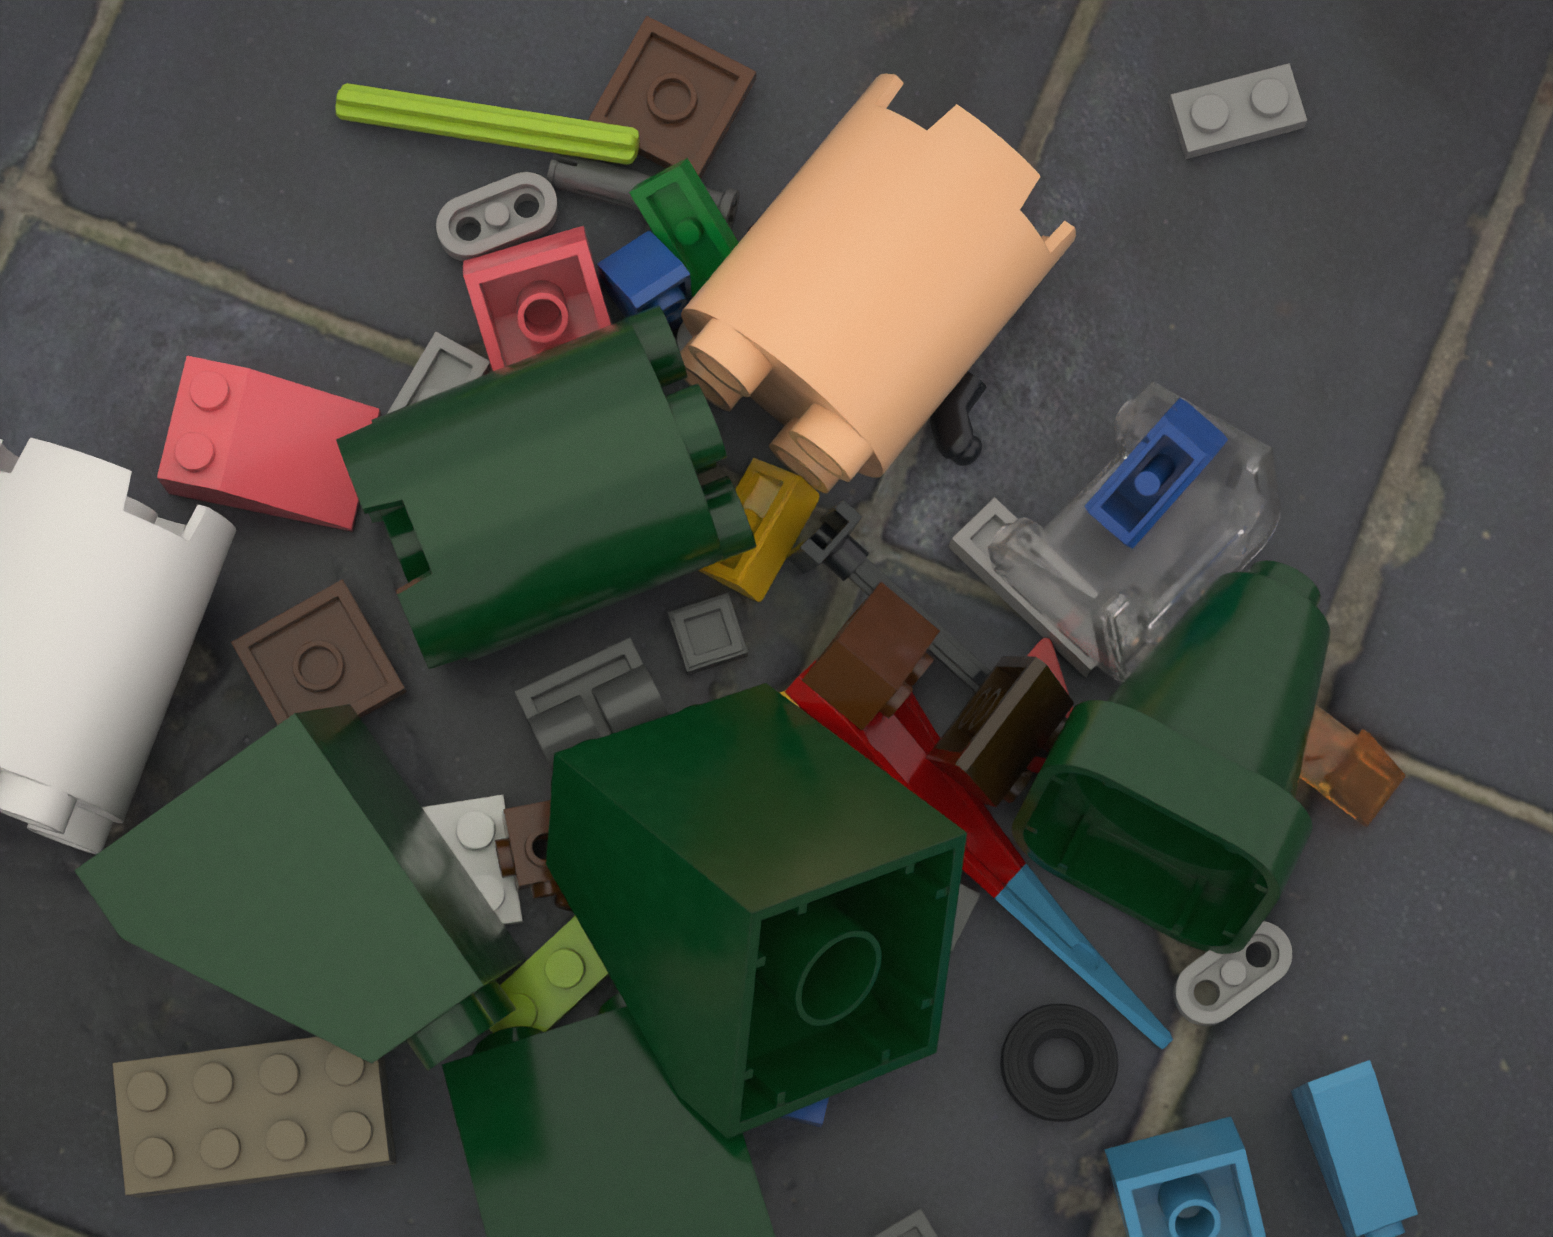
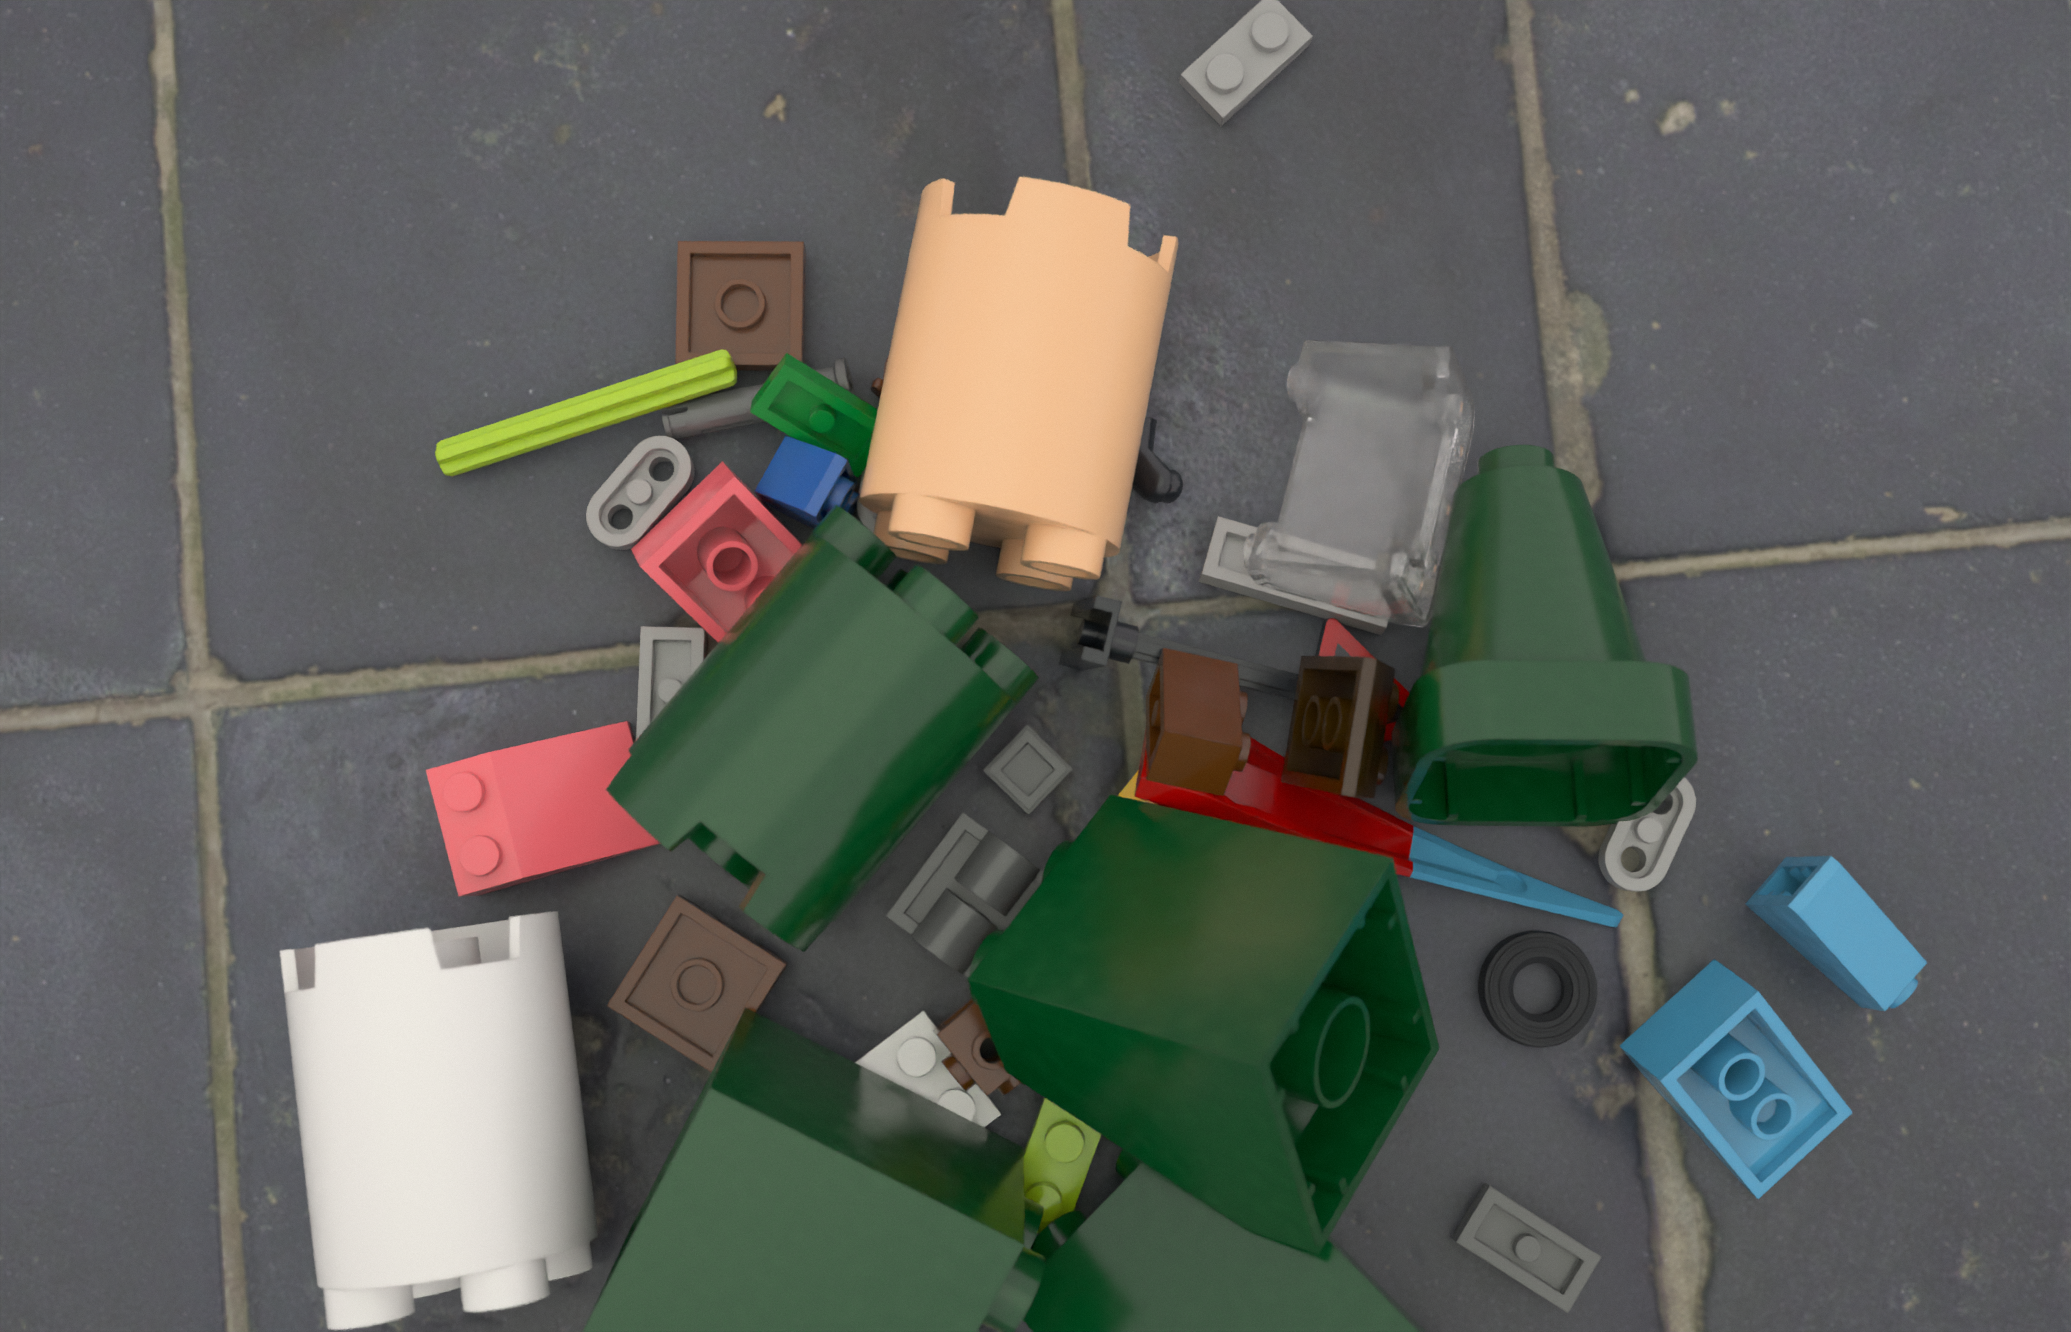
camera: 30 degrees left, 5 degrees up
yellow slope [698,457,820,602] -> none
blue brick [1084,398,1228,549] -> none
clear orange slope [1300,705,1406,827] -> none

